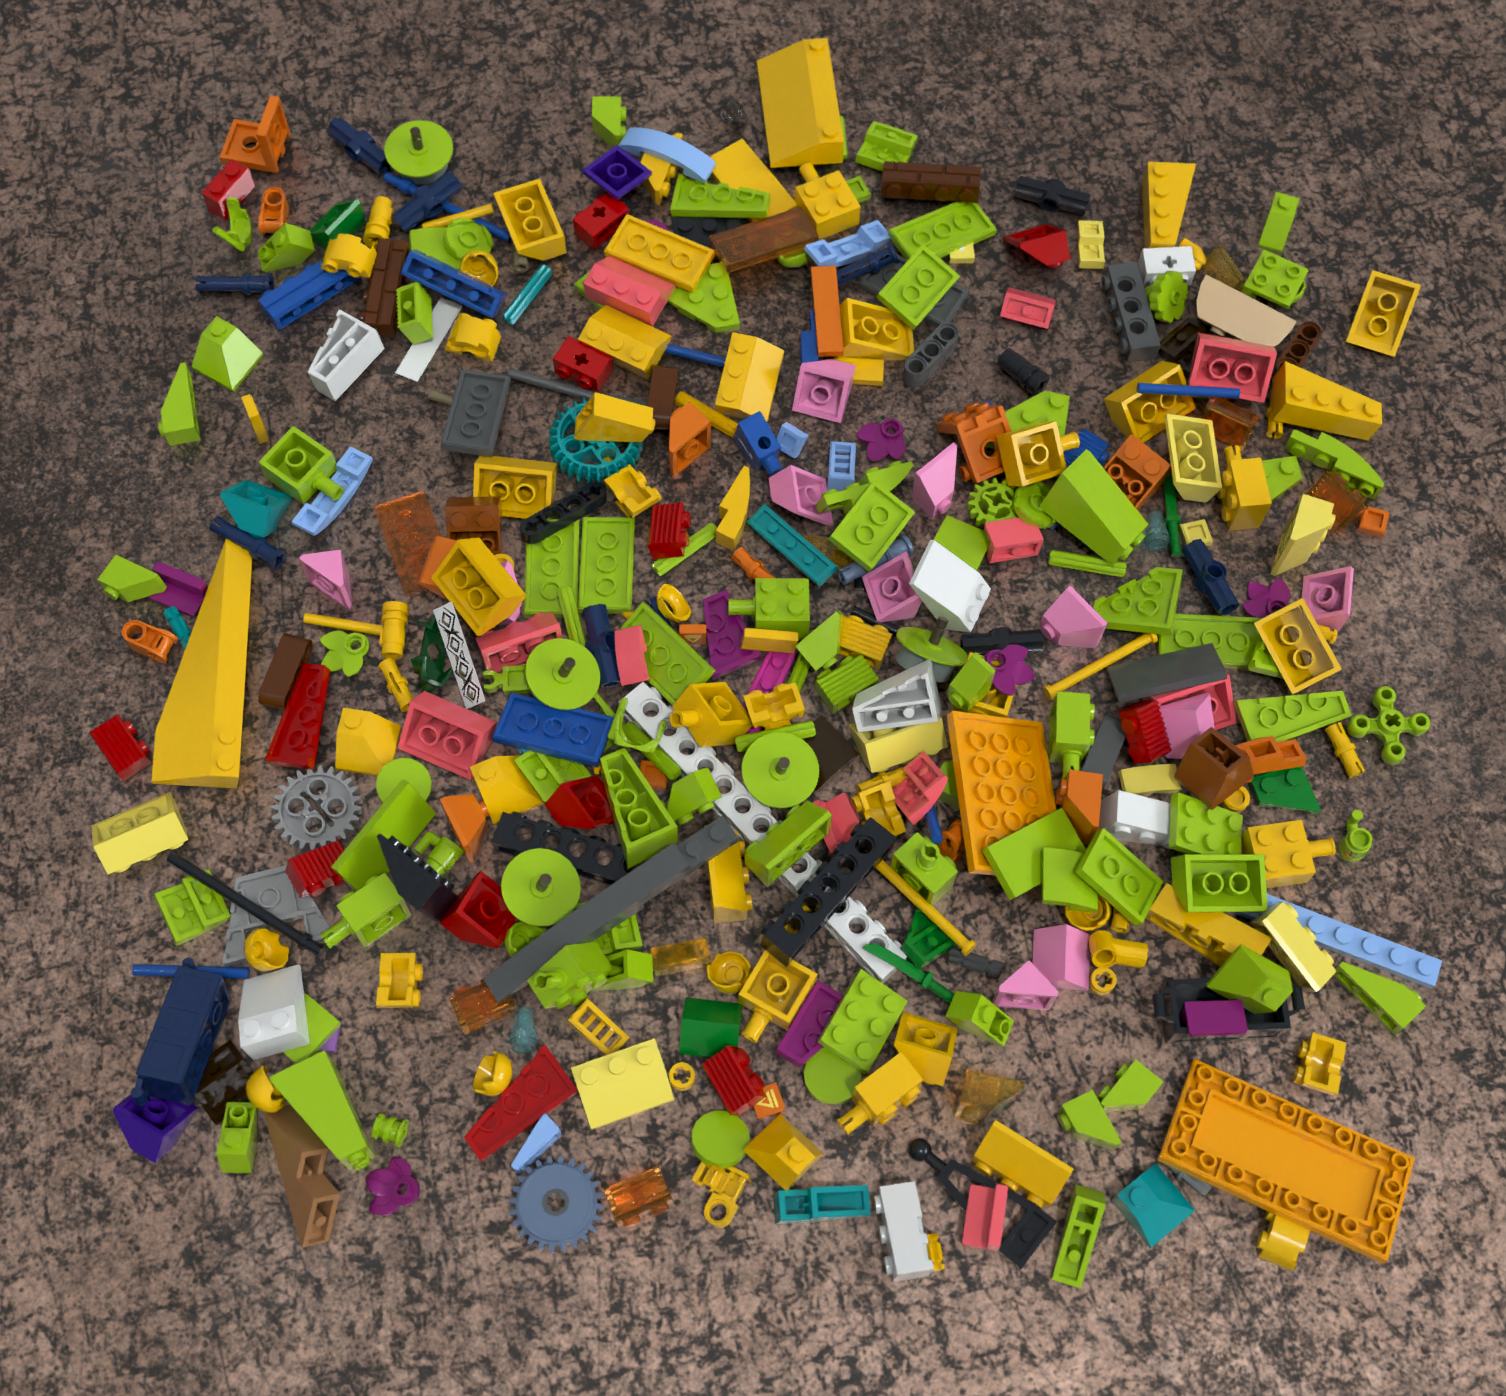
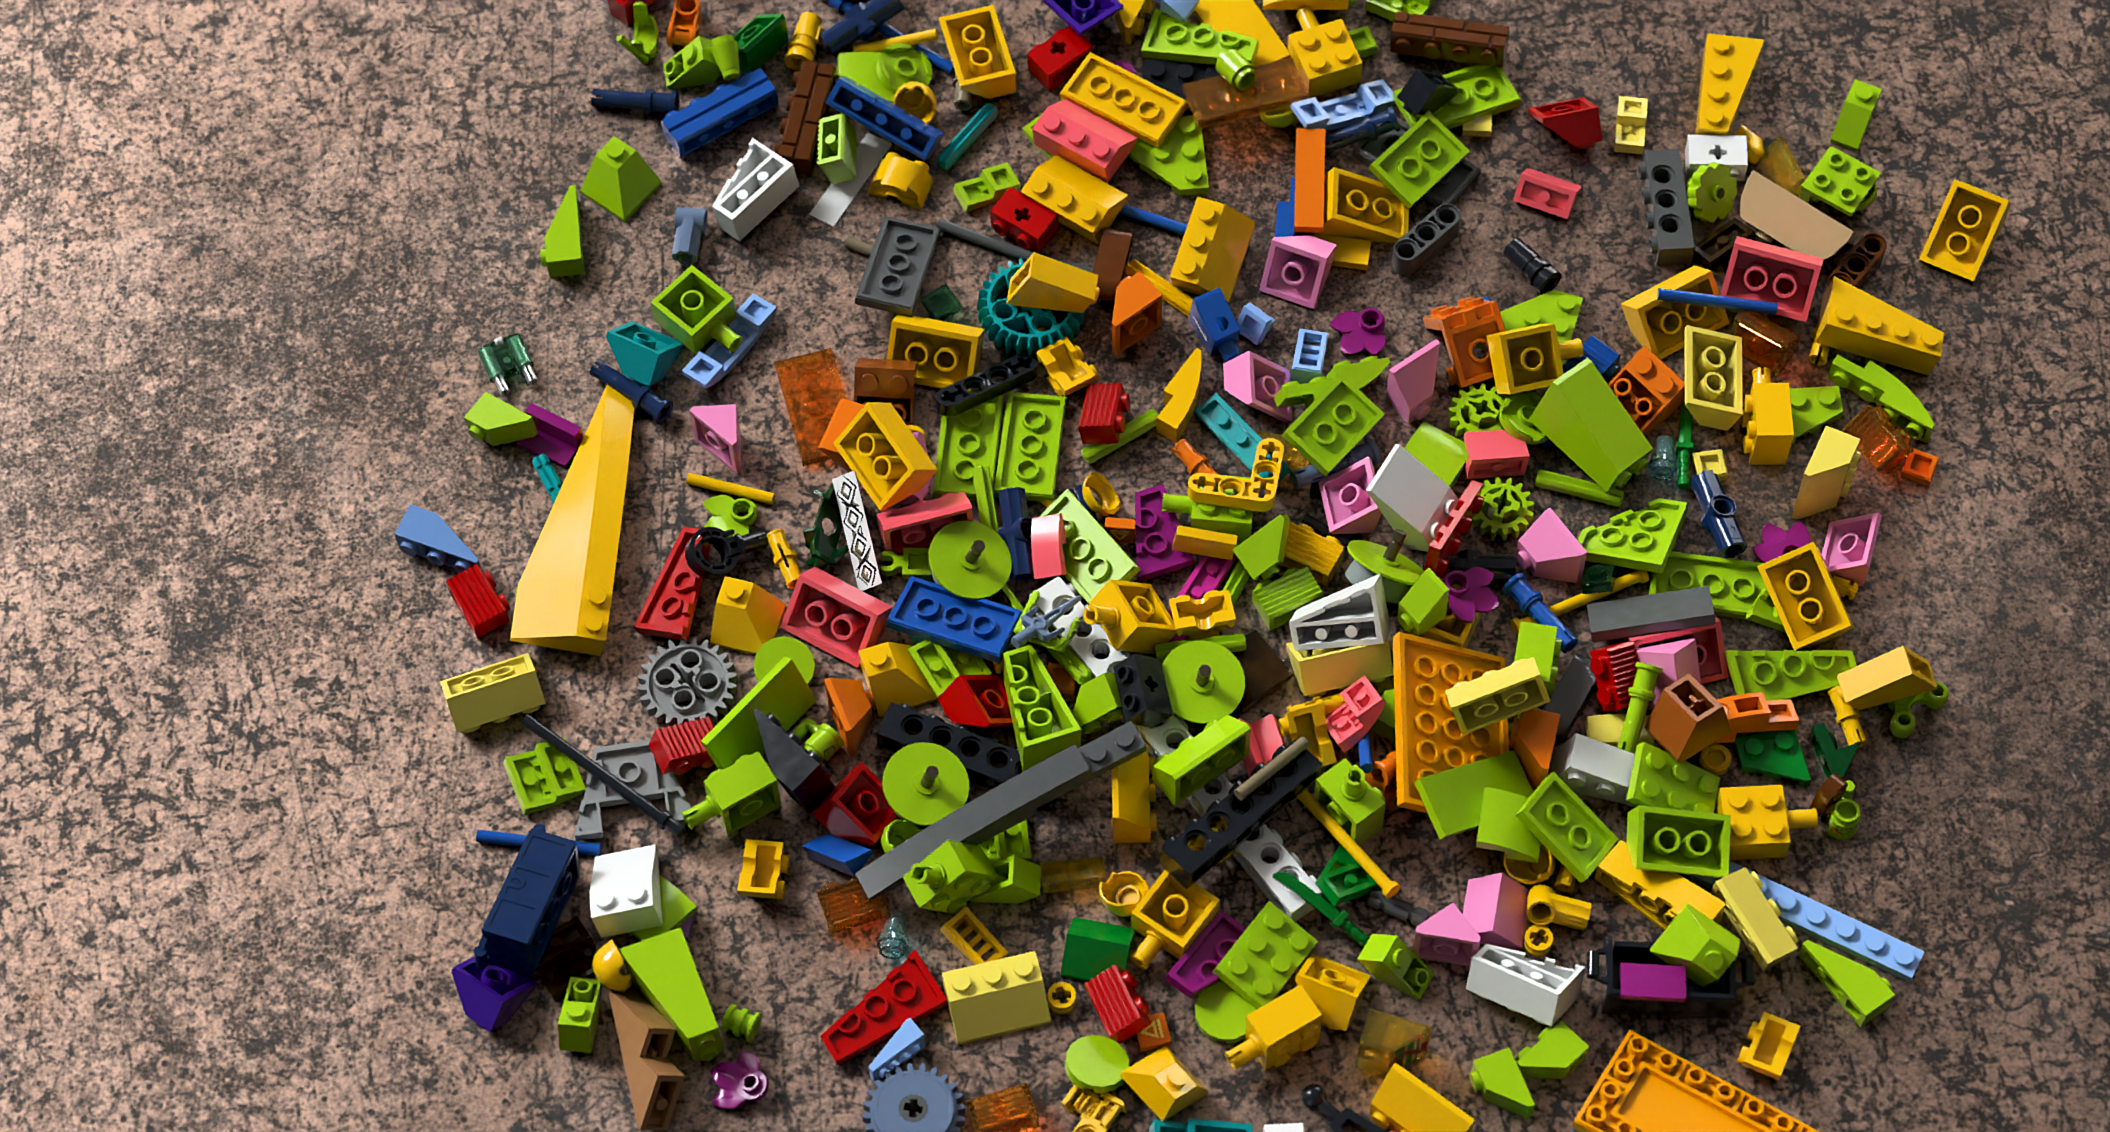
camera: 10 degrees right, 5 degrees down
orange piece [122,620,179,664] -> none
yellow tile [241,394,269,444] -> none
yellow hair [243,928,289,972] -> none
reddish brown beam [258,633,313,710] -> none
yellow cylinder [321,234,377,278] -> none
yellow axle [379,601,409,660] -> none
yellow hair [473,1051,513,1096] -> none
black piece [1014,176,1091,215] -> none
none -> medium blue slope [395,504,482,573]
none -> clear green piece [477,334,538,396]
none -> sand blue piece [672,207,708,265]
none -> black pin [685,527,768,580]
none -> lime cone [710,35,740,80]
none -> blue slope [802,833,873,877]
none -> clear green plate [921,284,962,321]
none -> lime slope [953,162,1020,212]
none -> sand blue piece [1011,595,1082,648]
none -> black brick [1113,654,1173,728]
none -> yellow beam [1187,438,1284,512]
none -> lime brick [1215,49,1257,90]
none -> dark tan bar [1234,737,1310,800]
none -> black slope [1397,69,1460,117]
none -> red wing [1424,480,1485,578]
none -> light yellow slope [1445,657,1551,735]
none -> white wedge [1466,944,1585,1027]
none -> lime gear [1472,477,1534,541]
none -> blue pin [1502,573,1578,653]
none -> clear green plate [1581,564,1617,594]
none -> lime pin [1617,662,1663,754]
none -> dark green slope [1808,723,1859,780]
none -> reddish brown beam [1809,773,1848,820]
none -> yellow slope [1837,646,1937,710]

